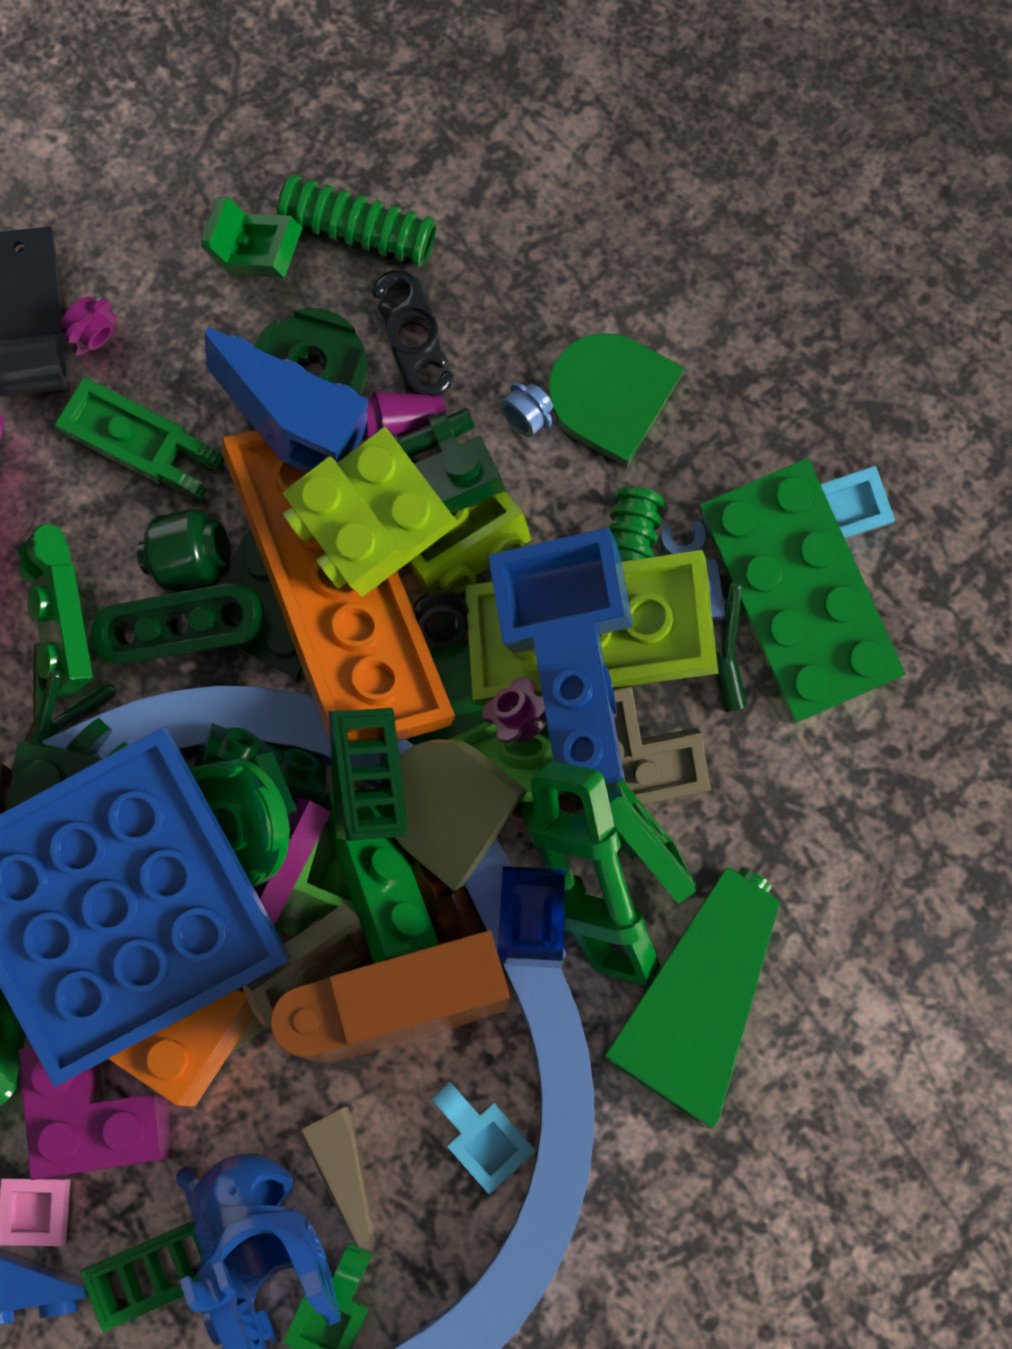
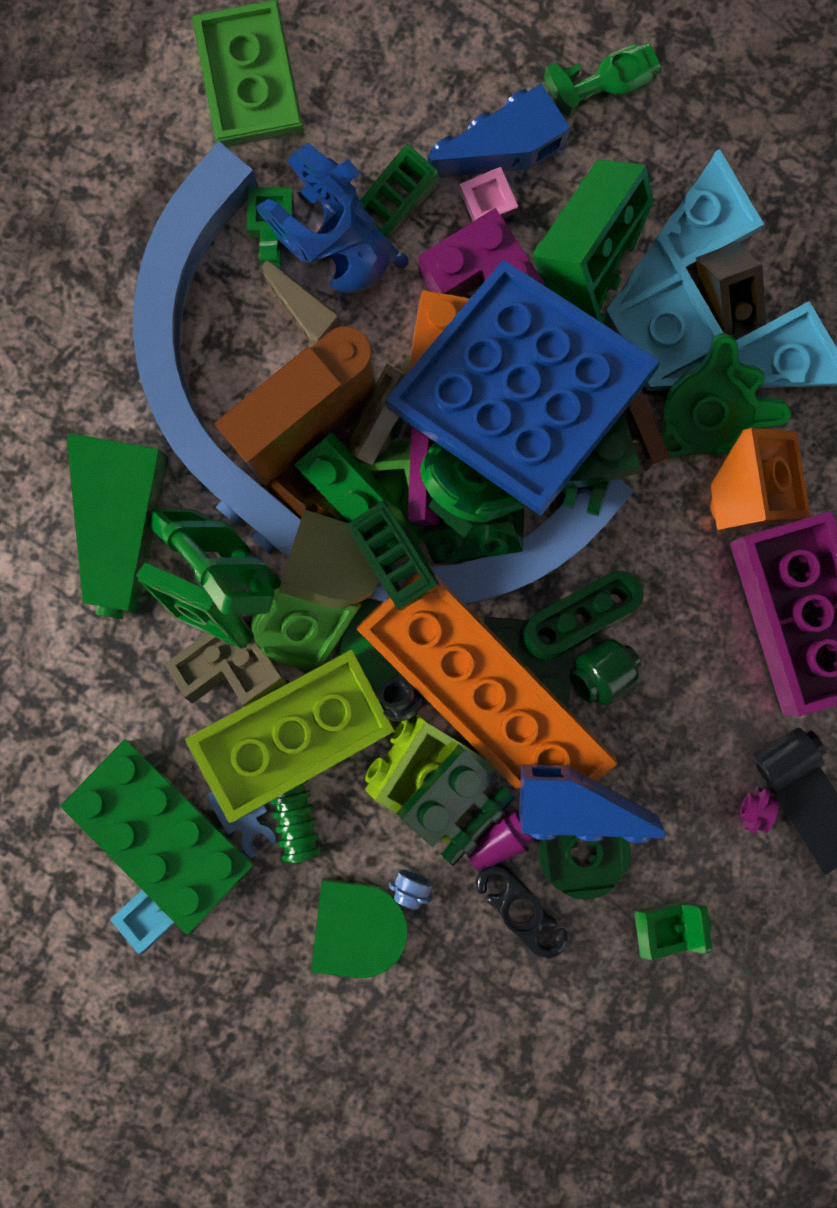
camera: 160 degrees right, 10 degrees up
dark green plant [11,643,116,770] -> none
green hinge [17,522,93,698] -> none
green hinge [55,377,225,501] -> none
green piece [277,174,437,267] -> none
lime plate [282,427,459,597] -> none
medium azure plate [431,1082,536,1195] -> none
magenta plate [482,677,547,743] -> none
blue plate [488,528,633,793] -> none
clear blue slope [497,866,566,968] -> none
dark green plant [716,582,748,712] -> none

